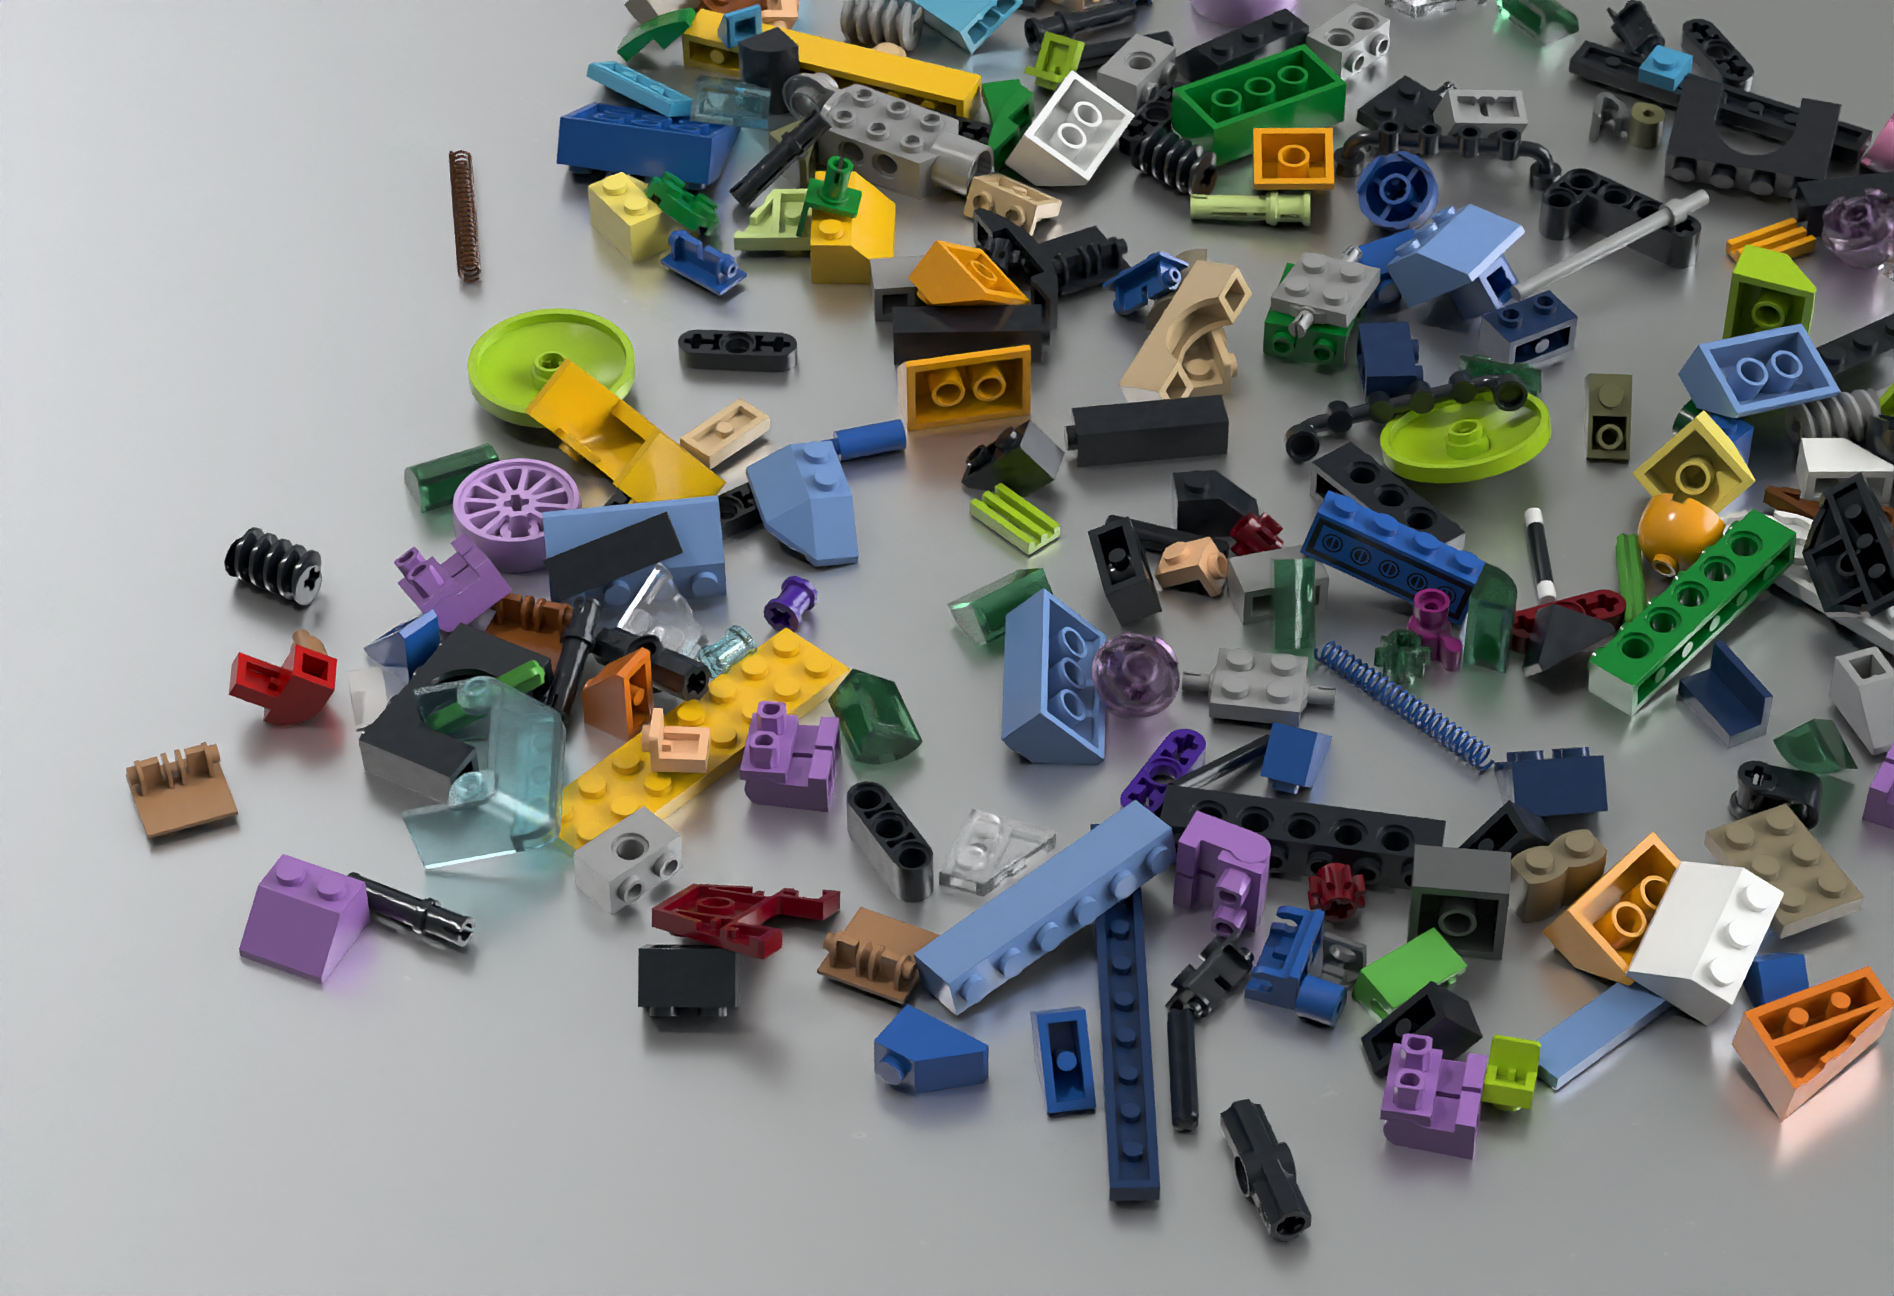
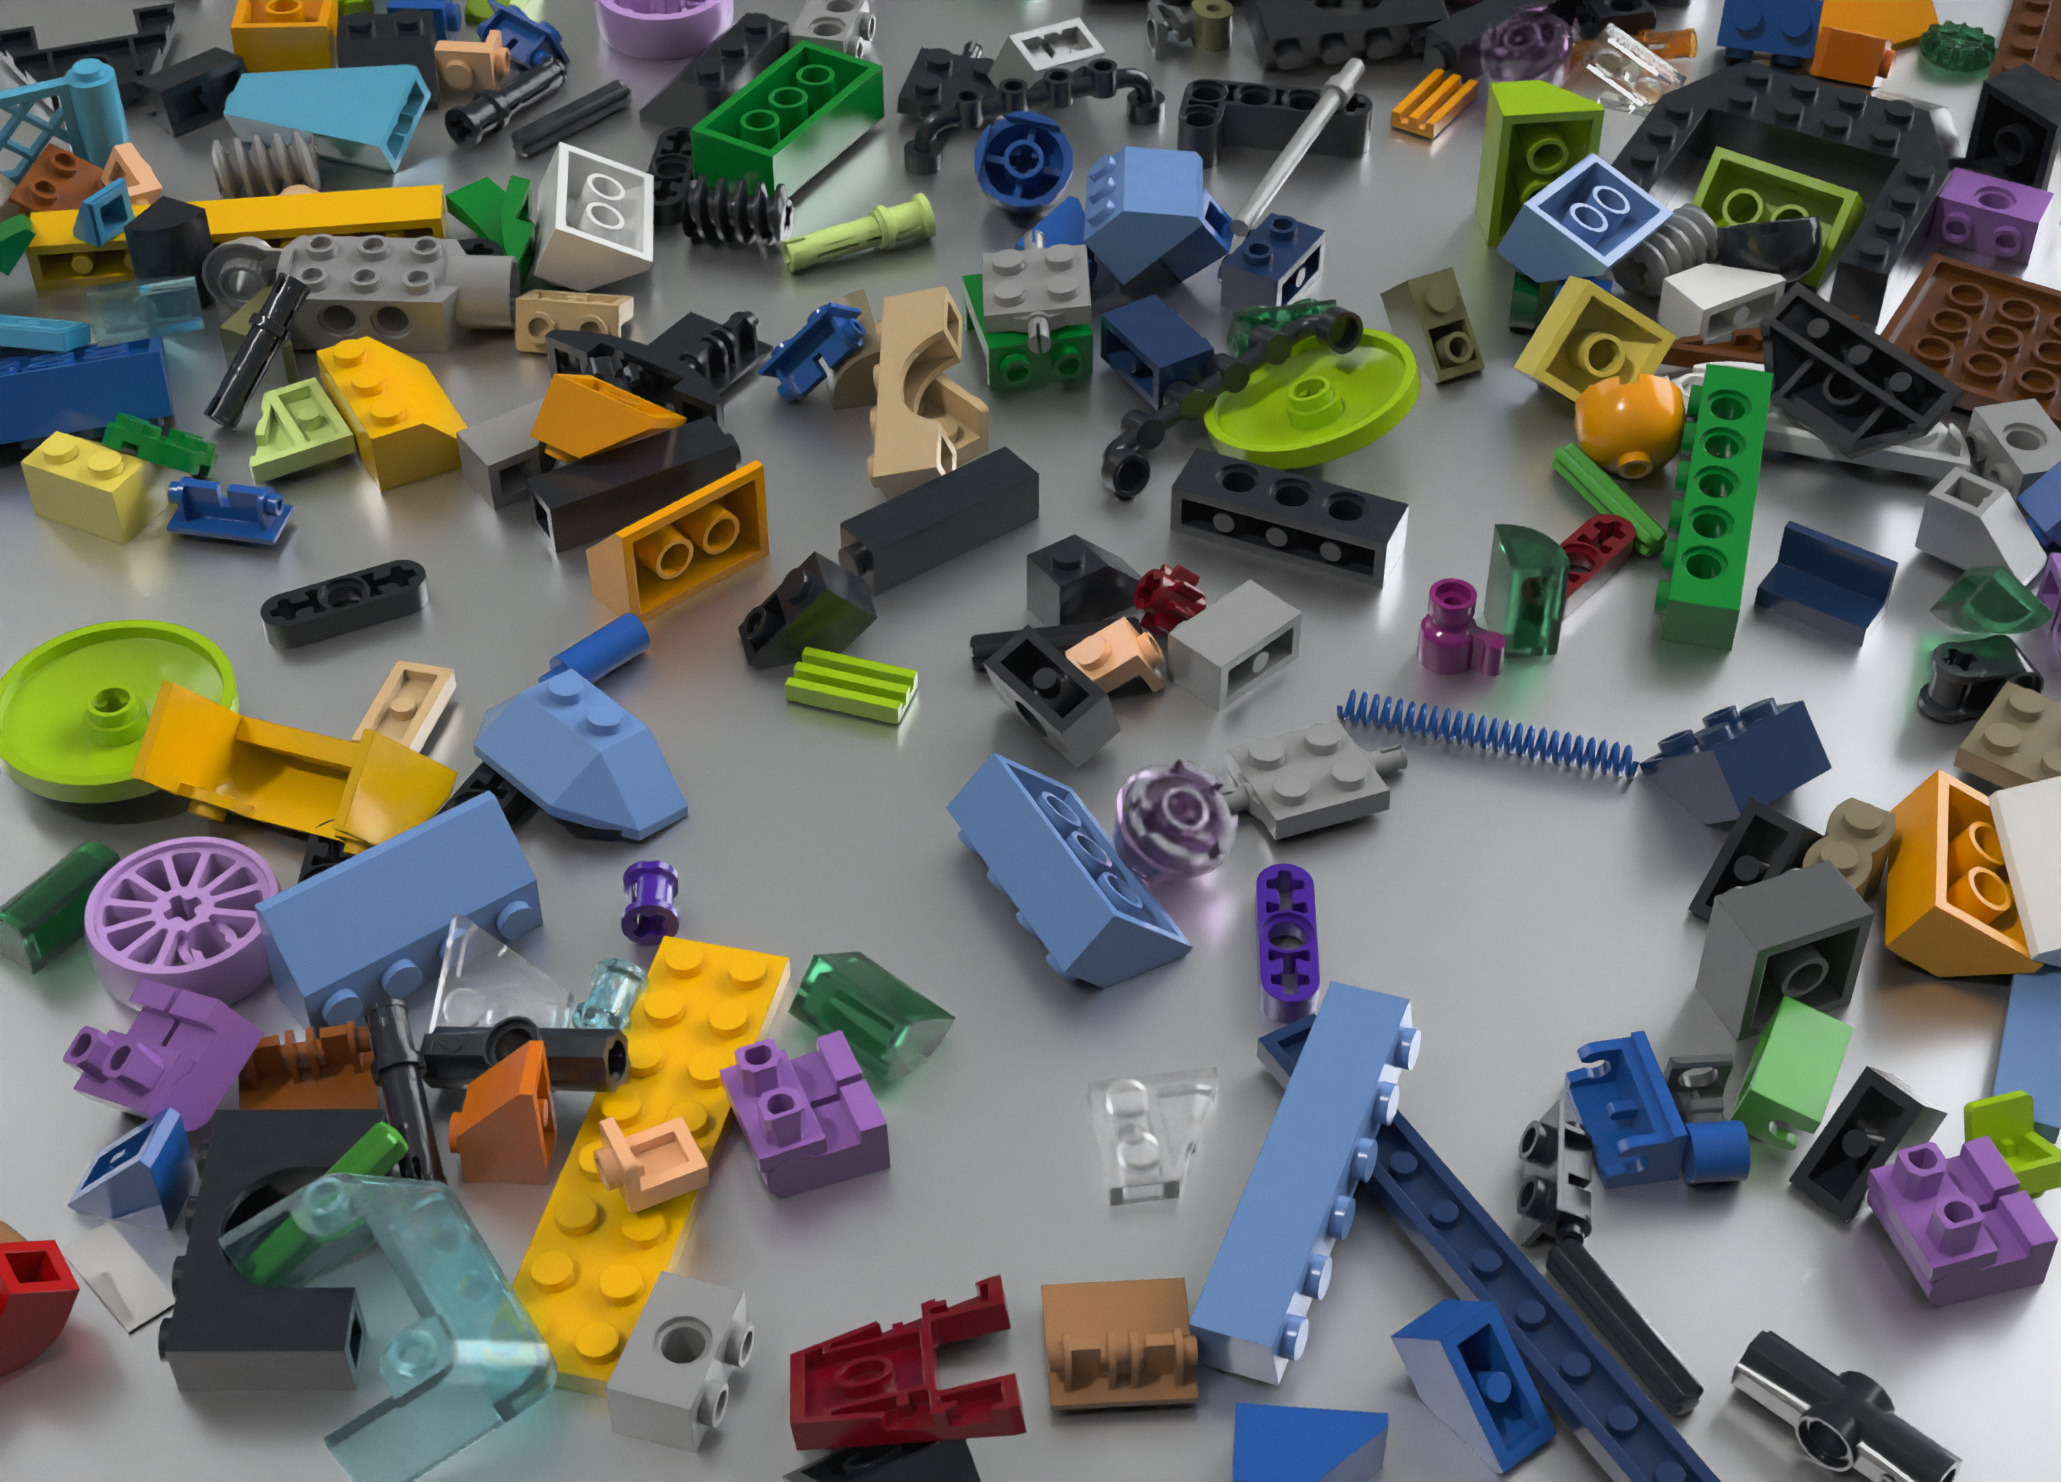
camera: 30 degrees left, 0 degrees up
black tile [543,511,683,602] -> none
green bracket [796,156,862,237] -> none
black beam [846,781,934,903] -> none
clear green brick [947,568,1053,644] -> none
lime bracket [1024,31,1085,90] -> none
light grey brick [1097,33,1178,114] -> none
black brick [1160,785,1446,890] -> none
black bar [1166,734,1270,789] -> none
medium lavender hips [1173,811,1271,940] -> none
light orange slope [1253,128,1334,190] -> none
blue slope [1260,722,1332,794] -> none
clear green brick [1270,557,1316,649] -> none
blue brick [1300,490,1489,626] -> none
dark red gear [1307,863,1366,922] -> none
clear green gear [1374,629,1431,685] -> none
black slope [1522,604,1616,677] -> none
black bar [1524,508,1557,605] -> none

